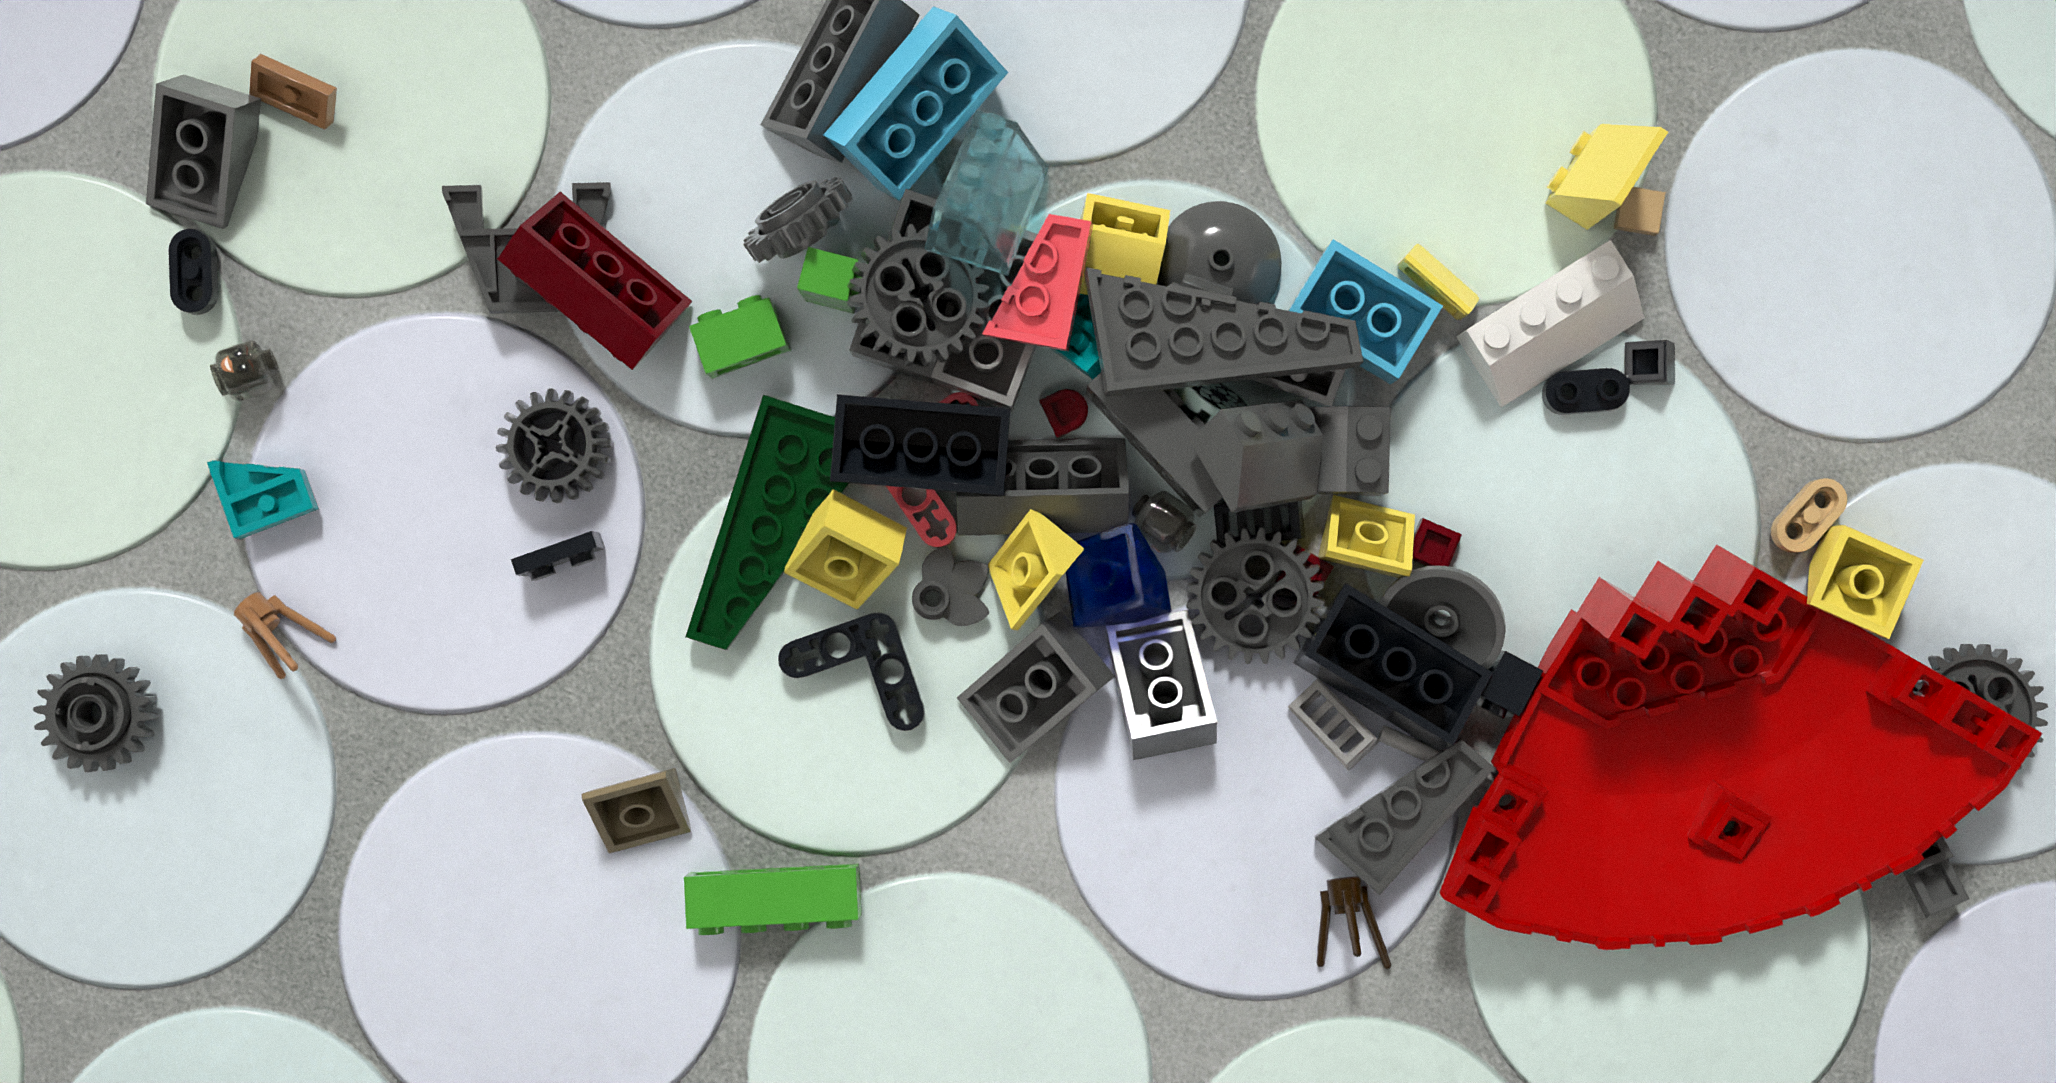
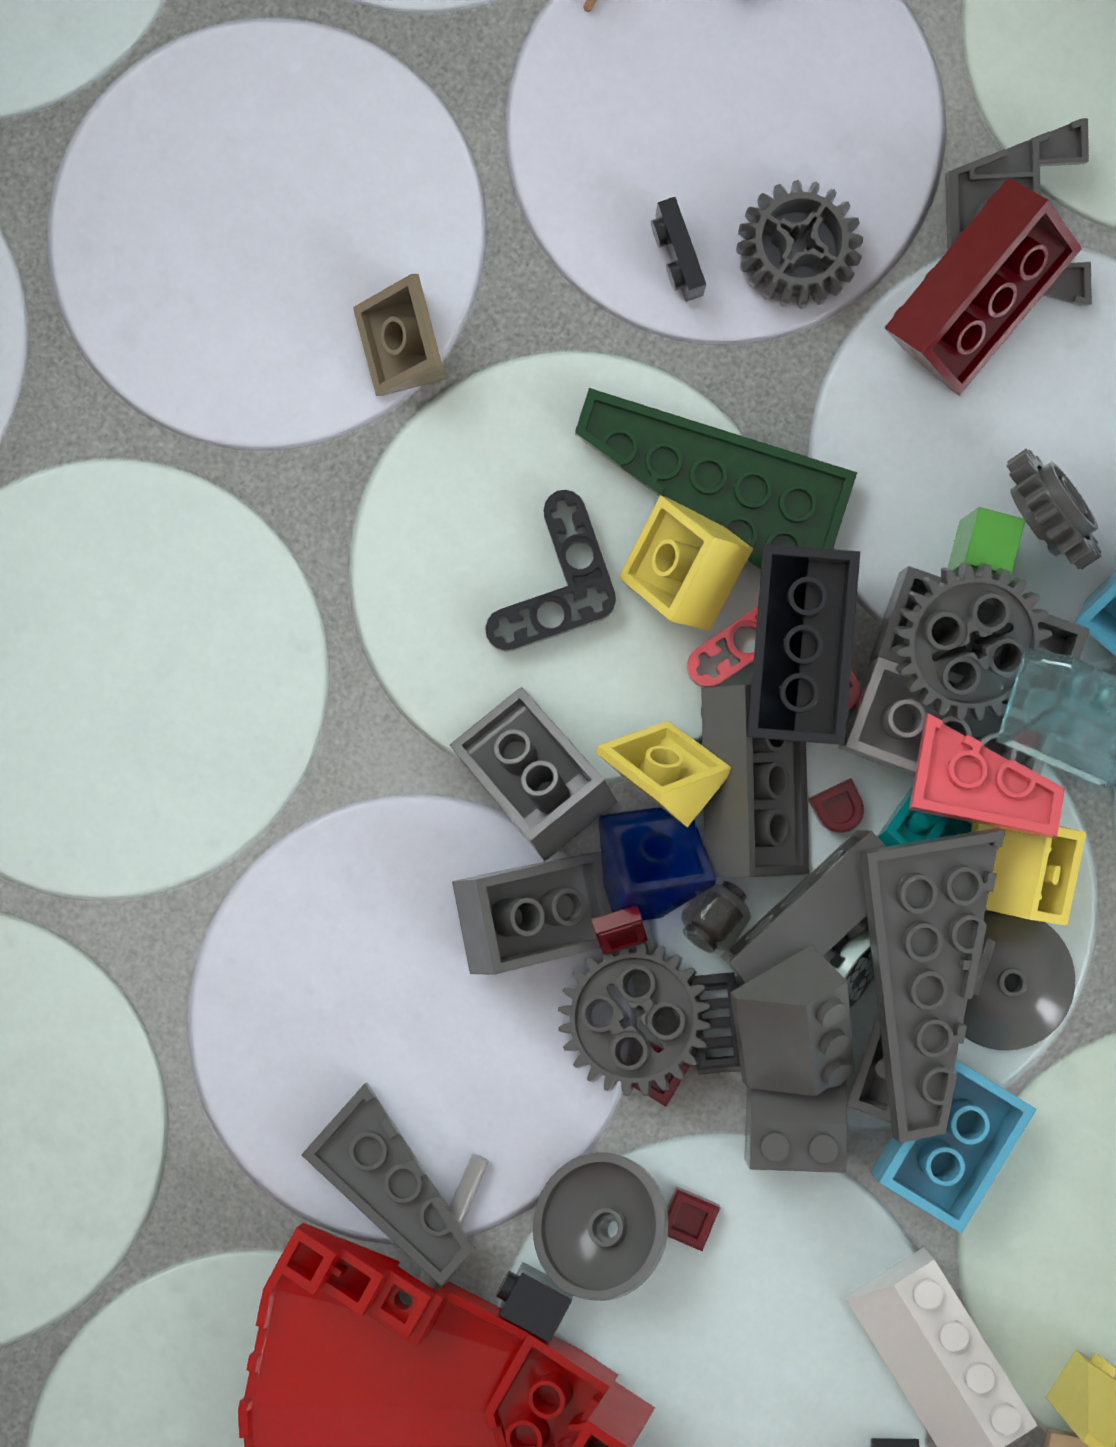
camera: 85 degrees right, 0 degrees up
bright green brick [684,863,862,935] -> none
bright green brick [689,295,791,379] -> none
dark grey plate [912,546,989,626] -> none
light grey slope [1288,678,1379,771] -> none
black slope [1293,583,1493,752] -> none
dark brown plant [1316,876,1392,970] -> none
light yellow slope [1318,495,1415,578] -> none
light yellow slope [1398,244,1479,320] -> none
black plate [1542,368,1630,415] -> none
none -> dark red tile [591,905,648,955]

